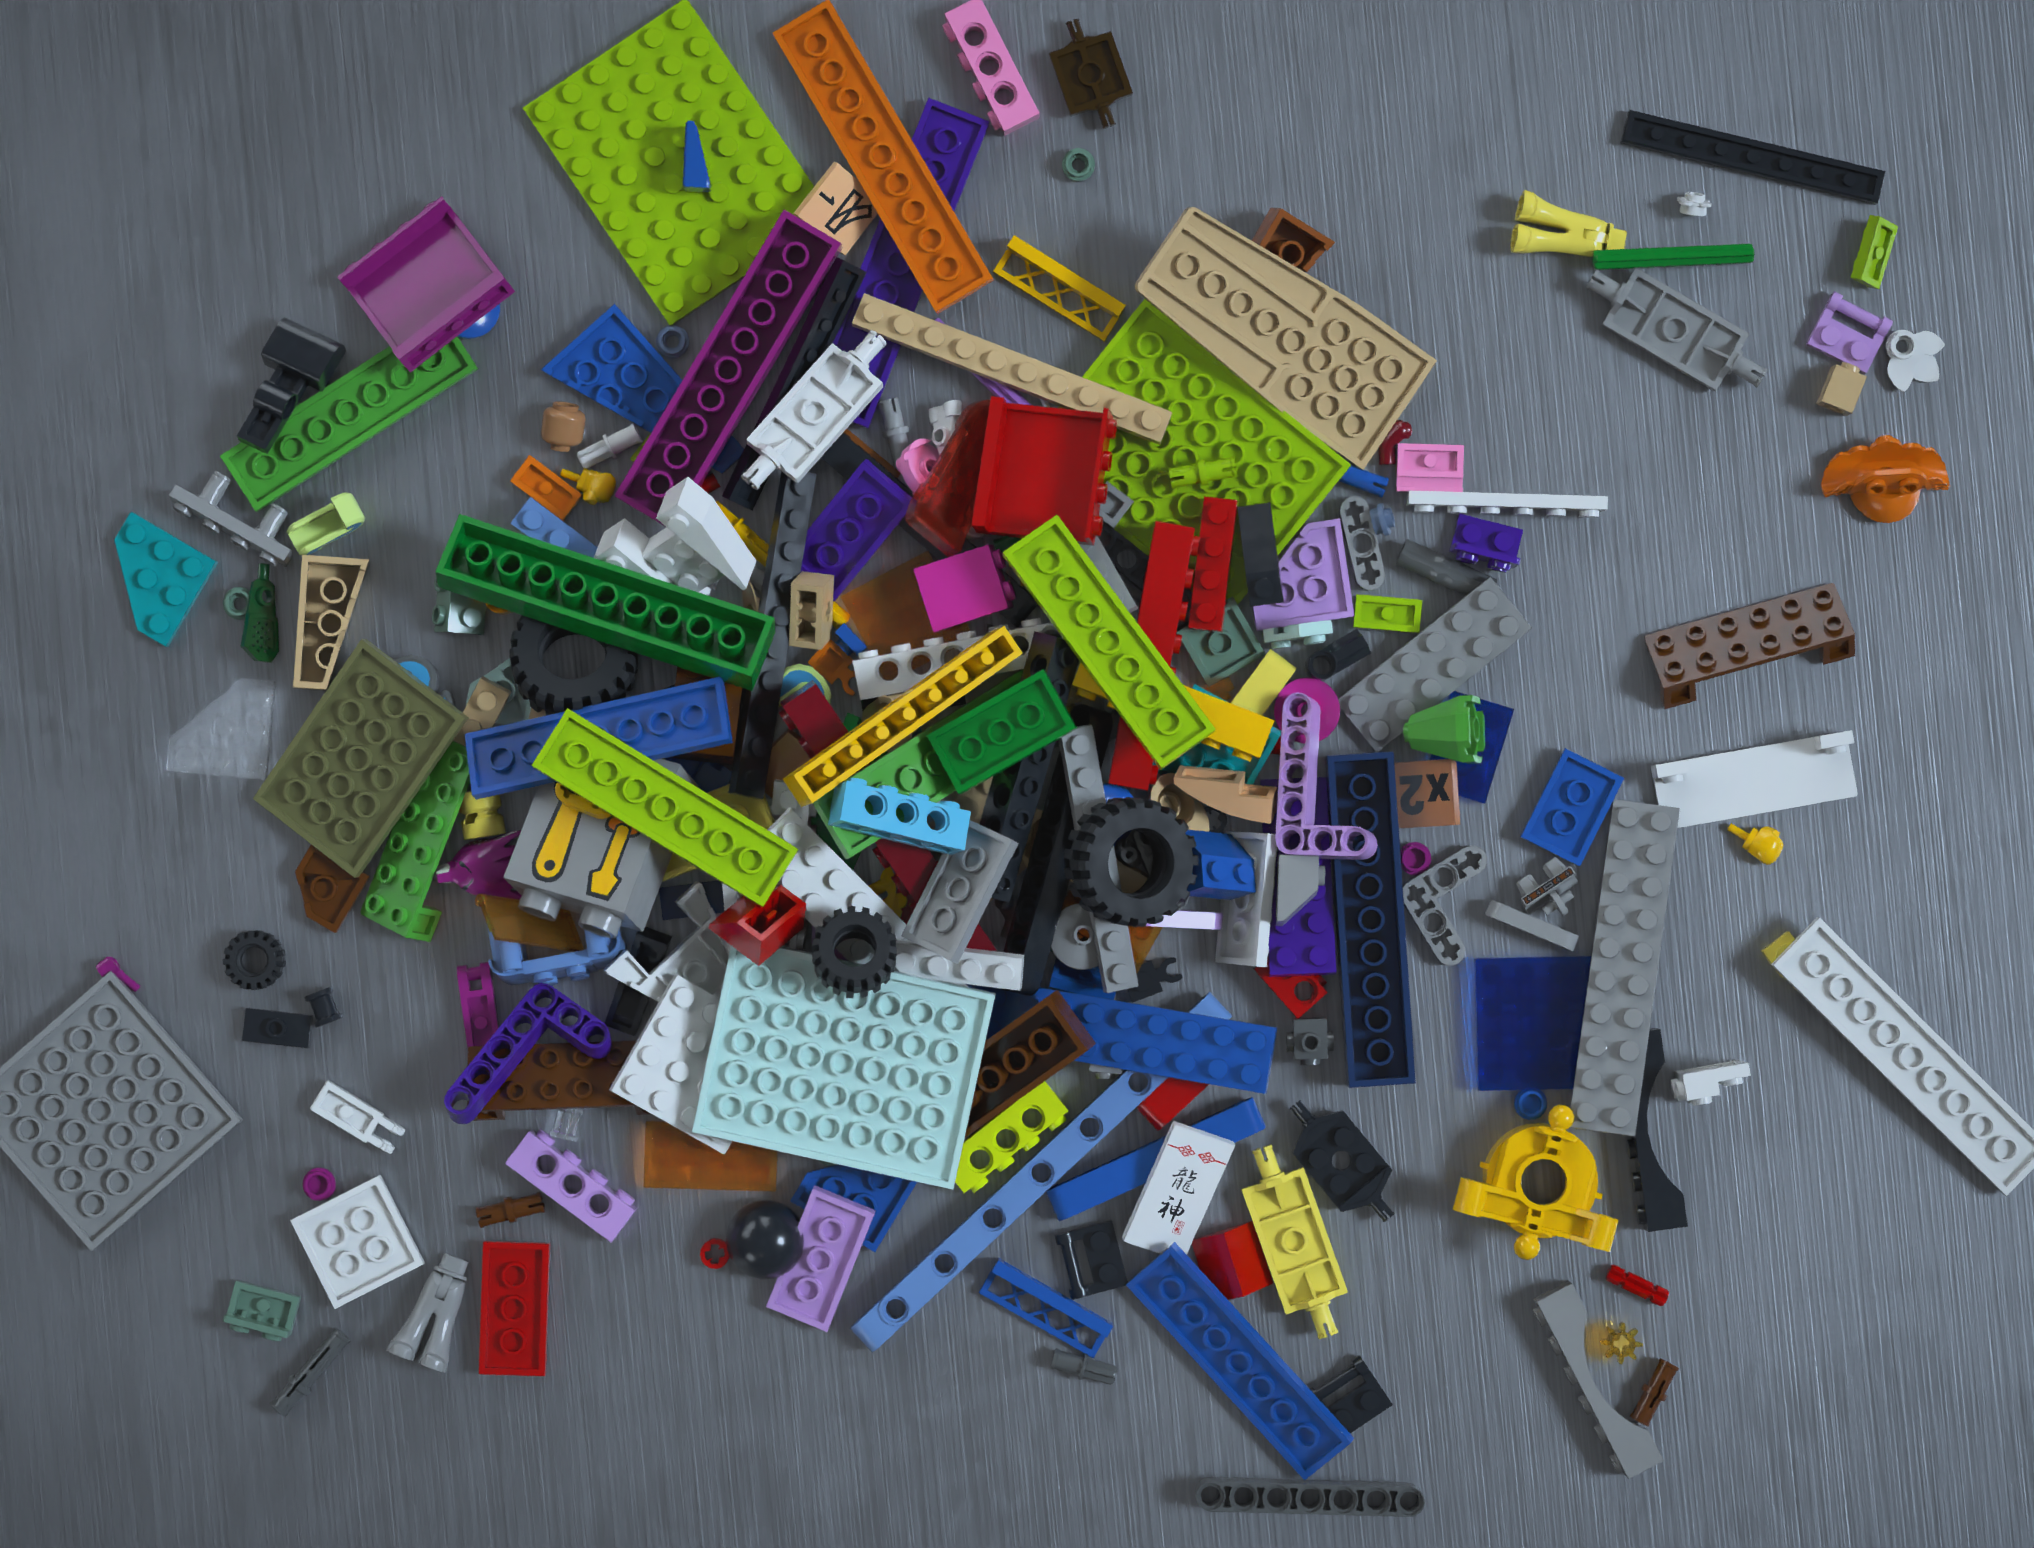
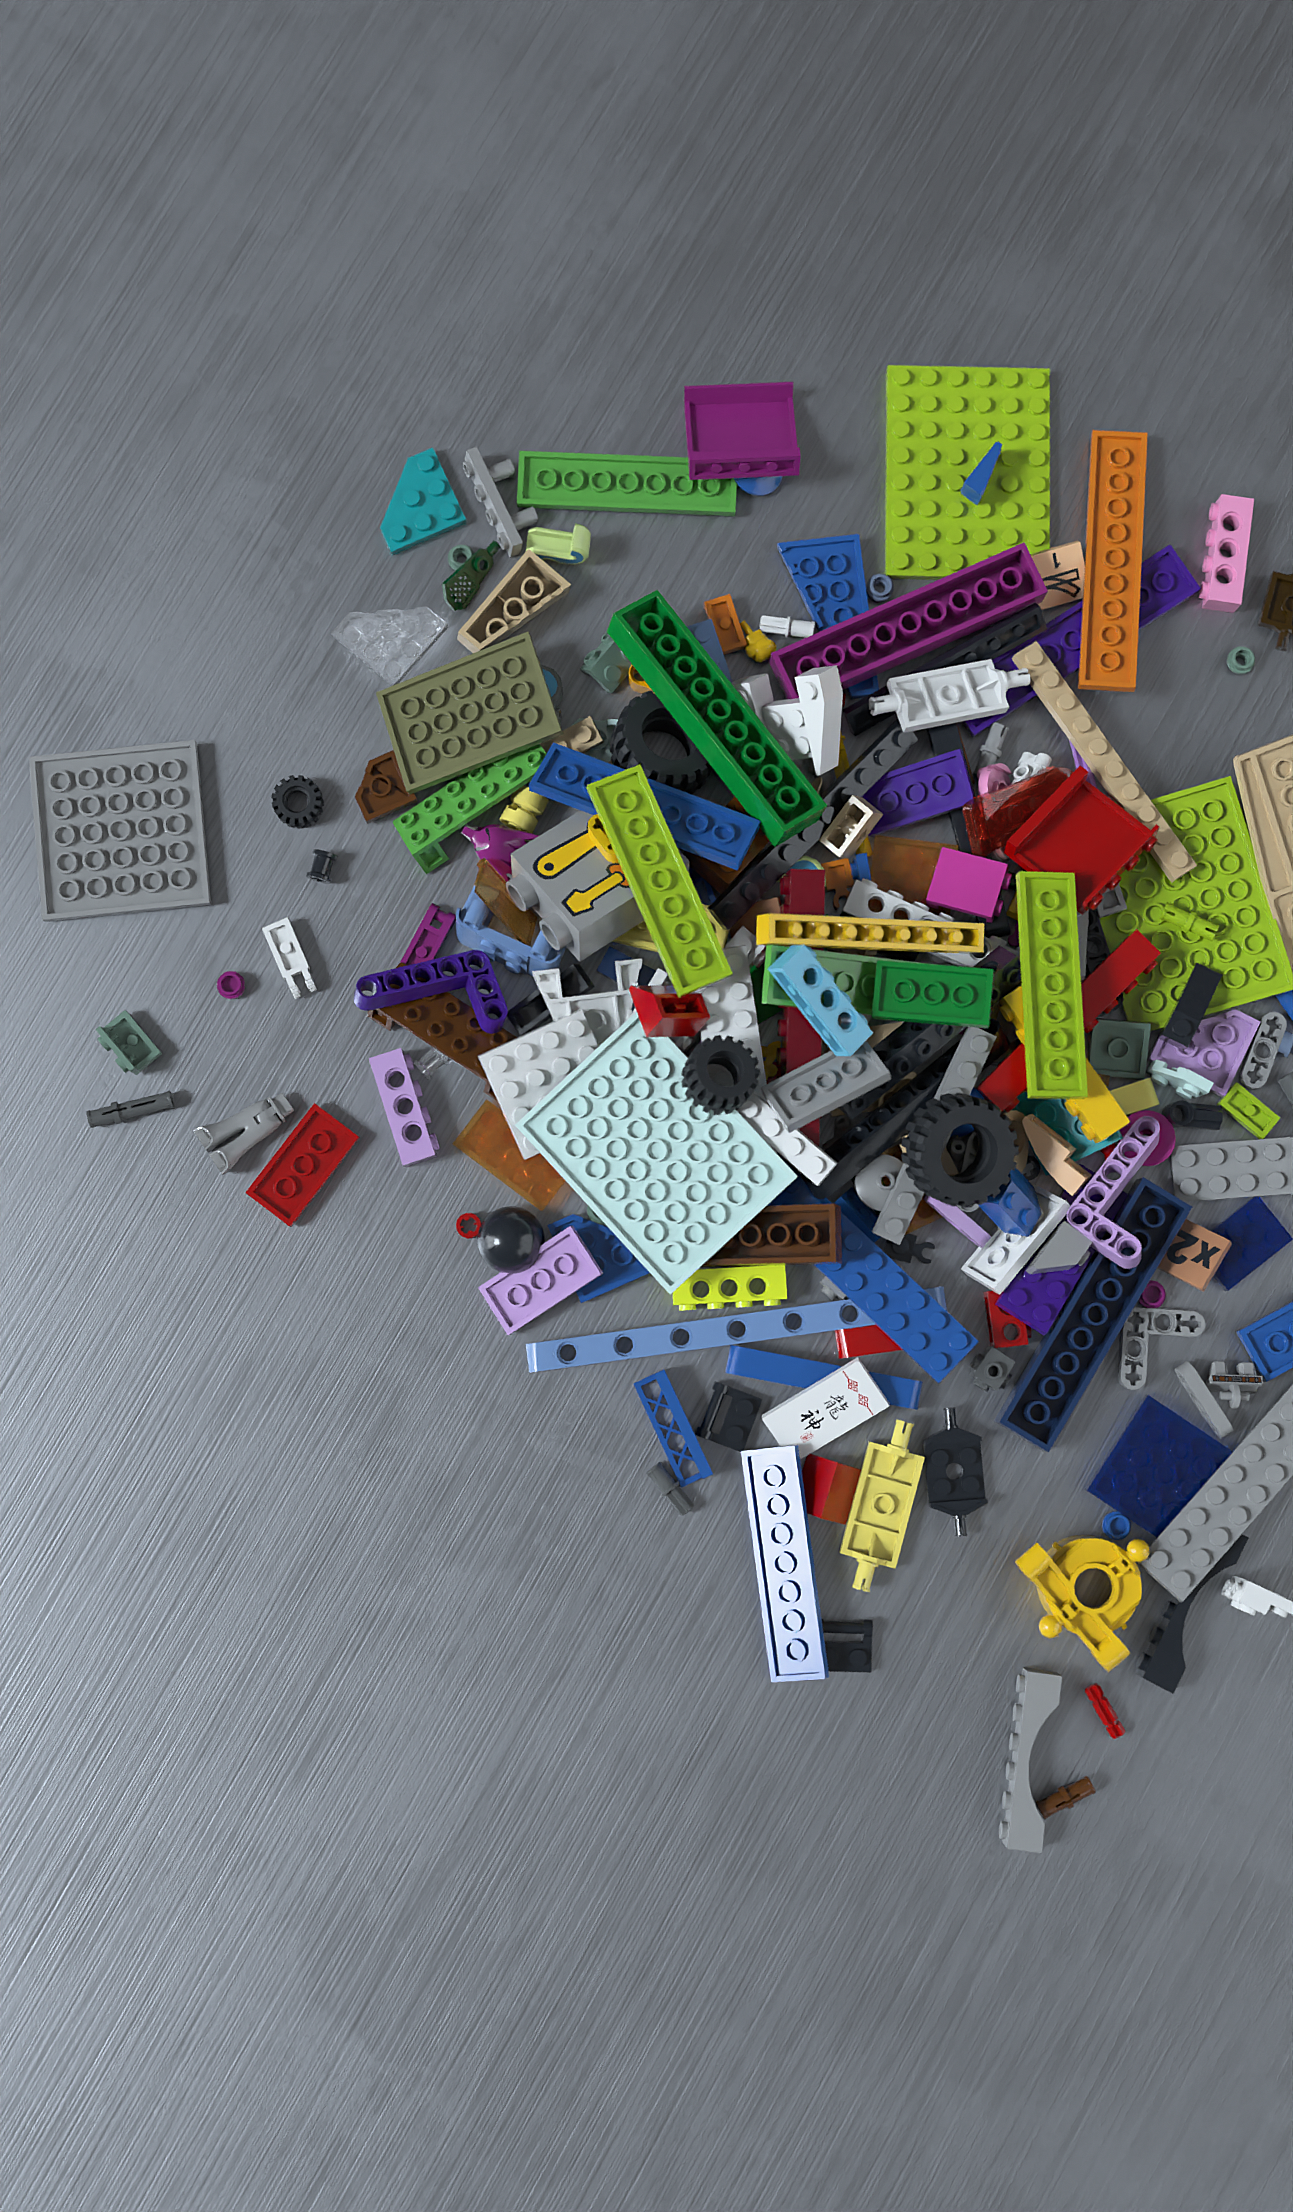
camera: 30 degrees right, 5 degrees down
magenta hand [96,957,140,992] -> none
black plate [237,318,346,454] -> none
black plate [242,1008,313,1048] -> none
white plate [290,1175,425,1309] -> none
reddish brown pin [476,1192,545,1228] -> none
medium nougat head [541,401,586,452] -> none
yellow fence [993,235,1126,342] -> none
red plate [1188,497,1238,633] -> none
dark grey beam [1195,1477,1425,1517] -> none
bright green cone [1403,695,1485,764] -> none
clear yellow gear [1600,1322,1643,1364] -> none

